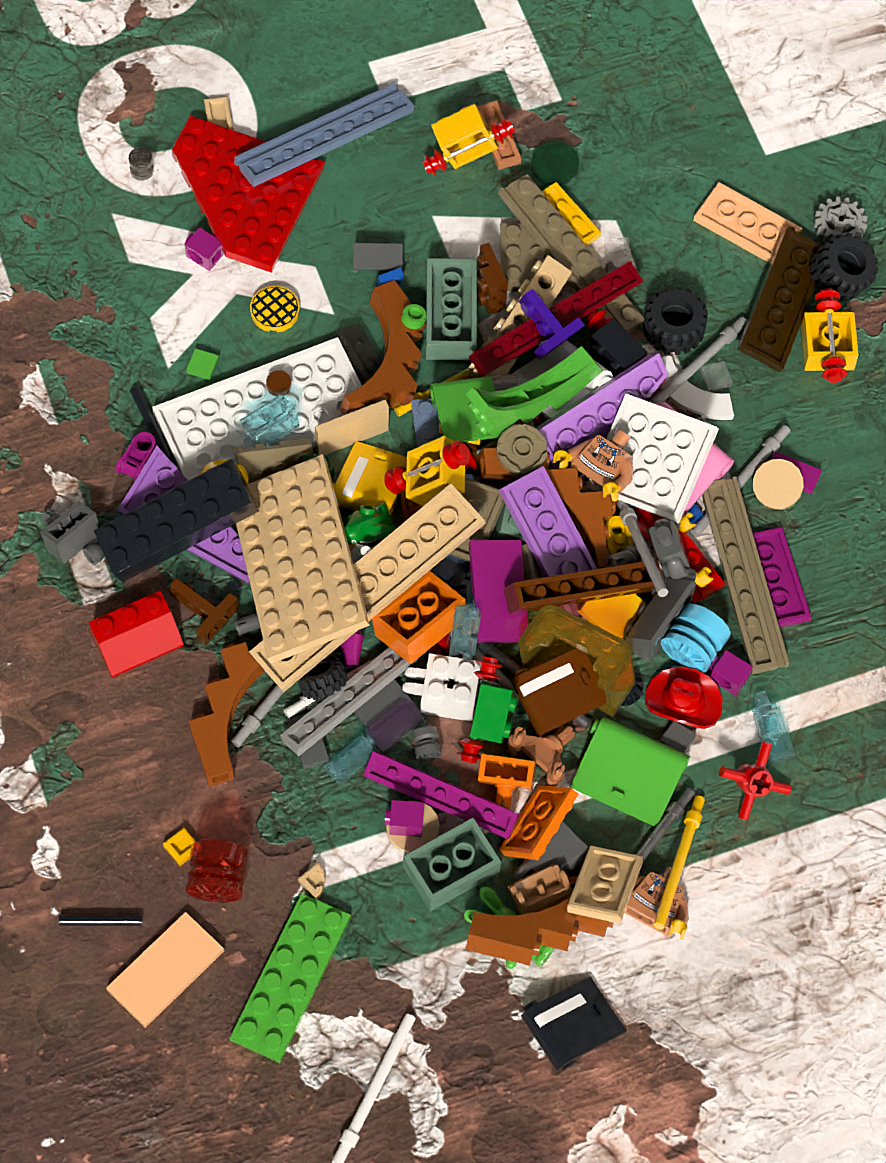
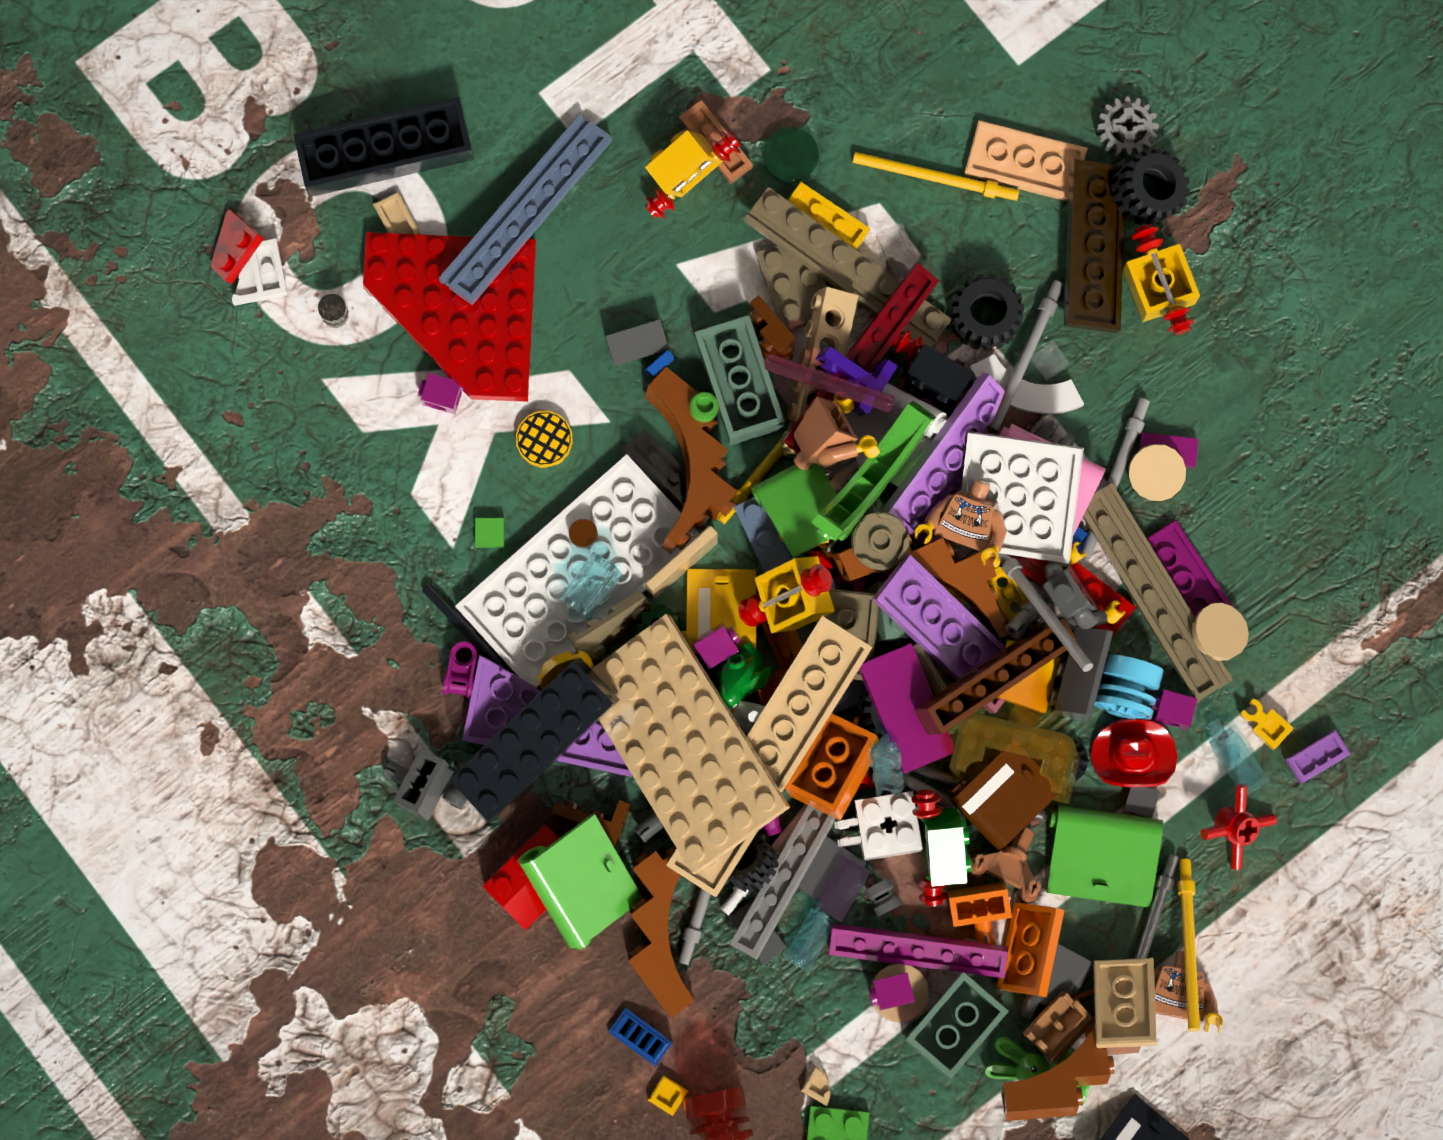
camera: 15 degrees left, 15 degrees up
none -> red wing [210,209,264,284]
none -> white wing [232,238,288,306]
none -> black brick [293,97,474,197]
none -> door [518,814,643,949]
none -> blue slope [609,1008,673,1067]
none -> magenta brick [694,622,741,669]
none -> clear pink axle [764,354,895,412]
none -> nougat torso [794,391,880,471]
none -> yellow bar [853,152,1020,201]
none -> tan tile [1192,603,1249,661]
none -> yellow plate [1239,699,1294,750]
none -> medium lavender plate [1285,730,1351,785]

